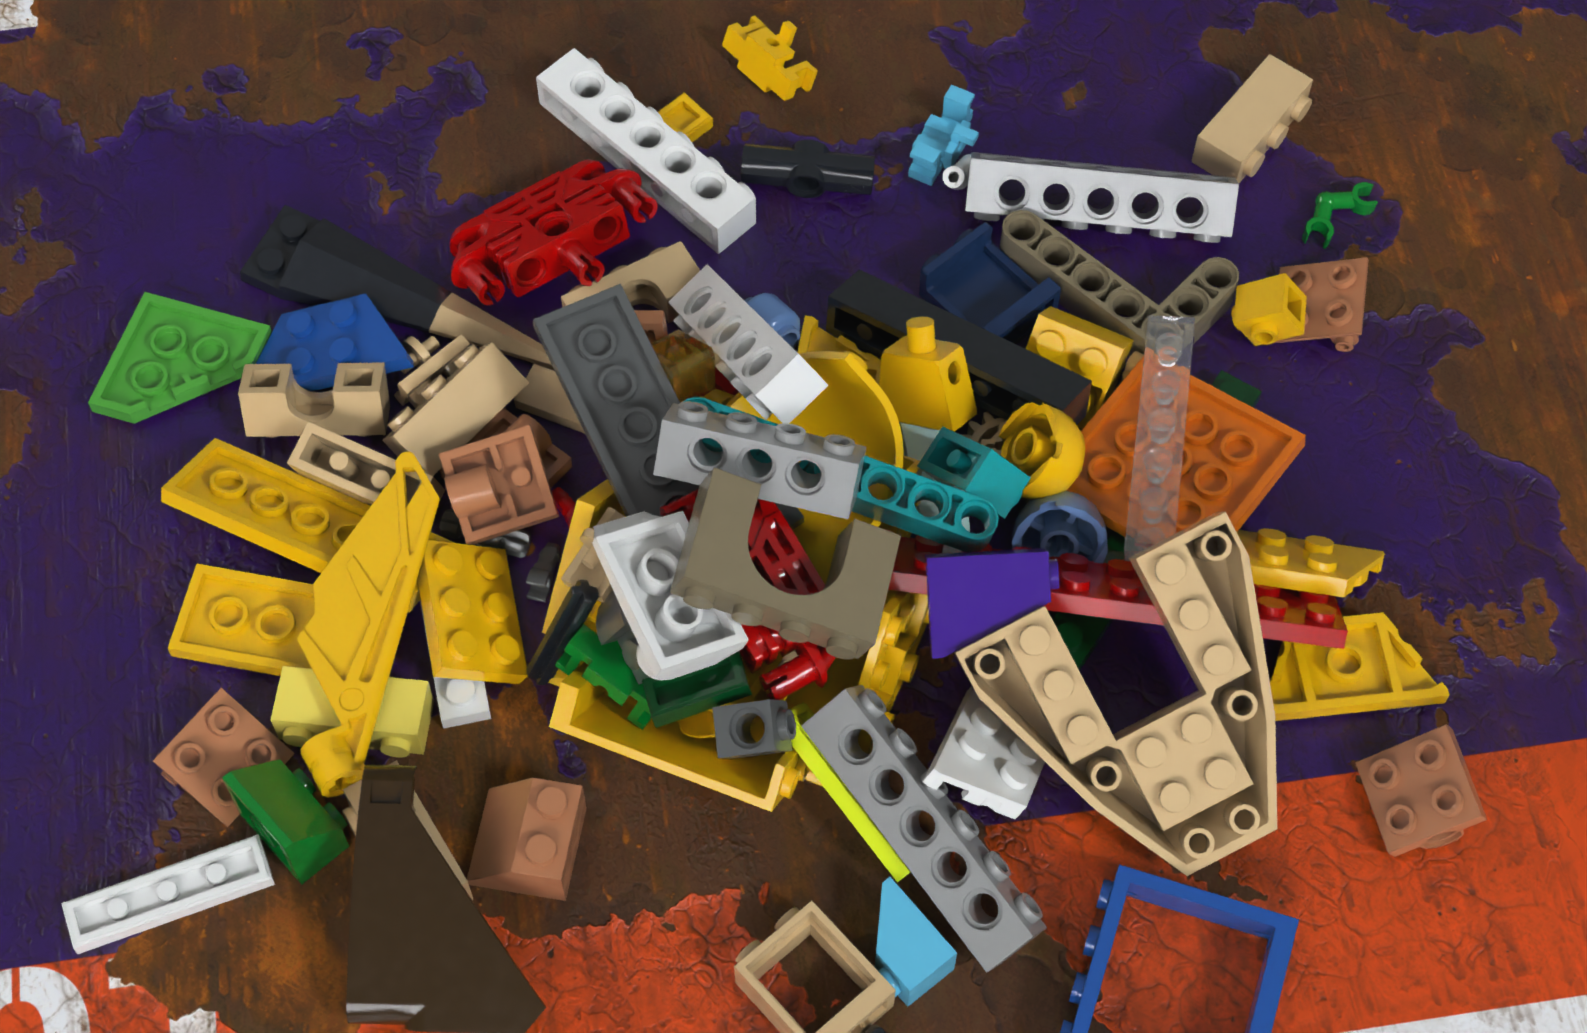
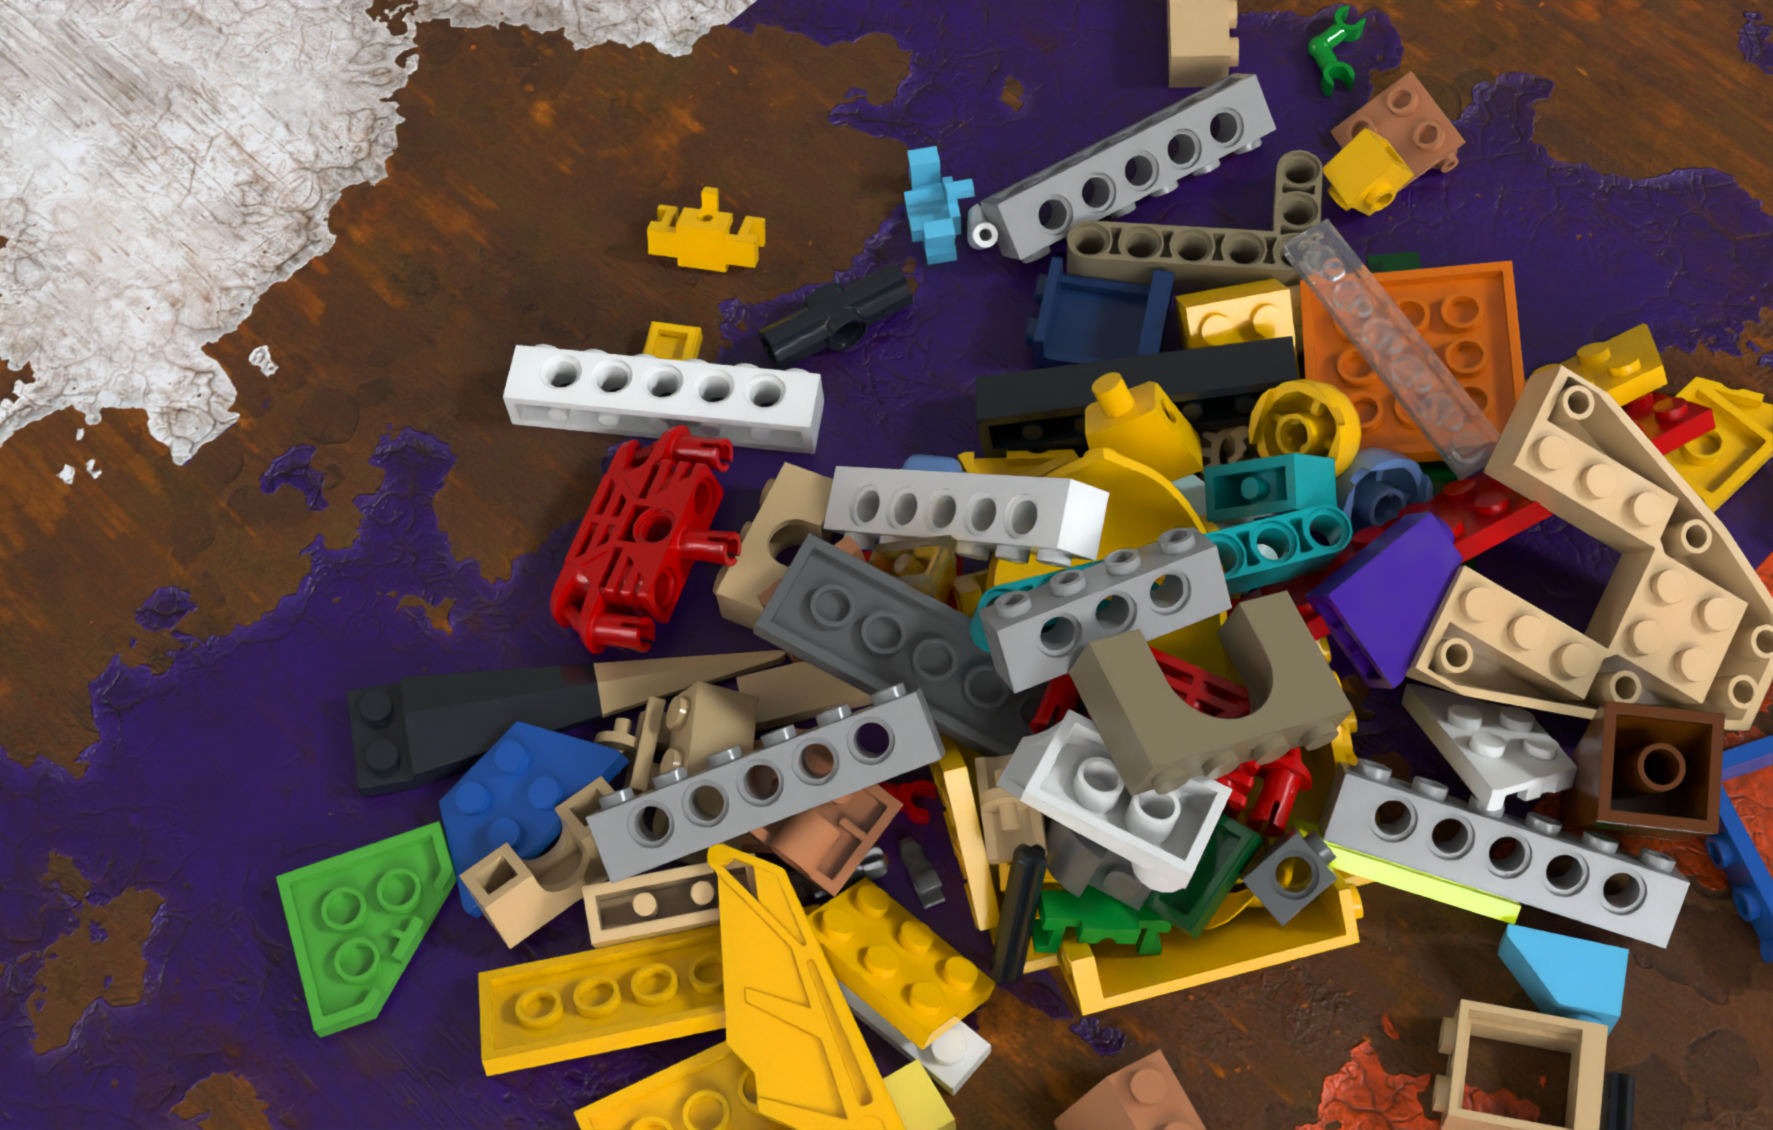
camera: 30 degrees left, 0 degrees up
none -> light grey brick [586,682,946,884]
none -> reddish brown slope [1559,700,1725,841]

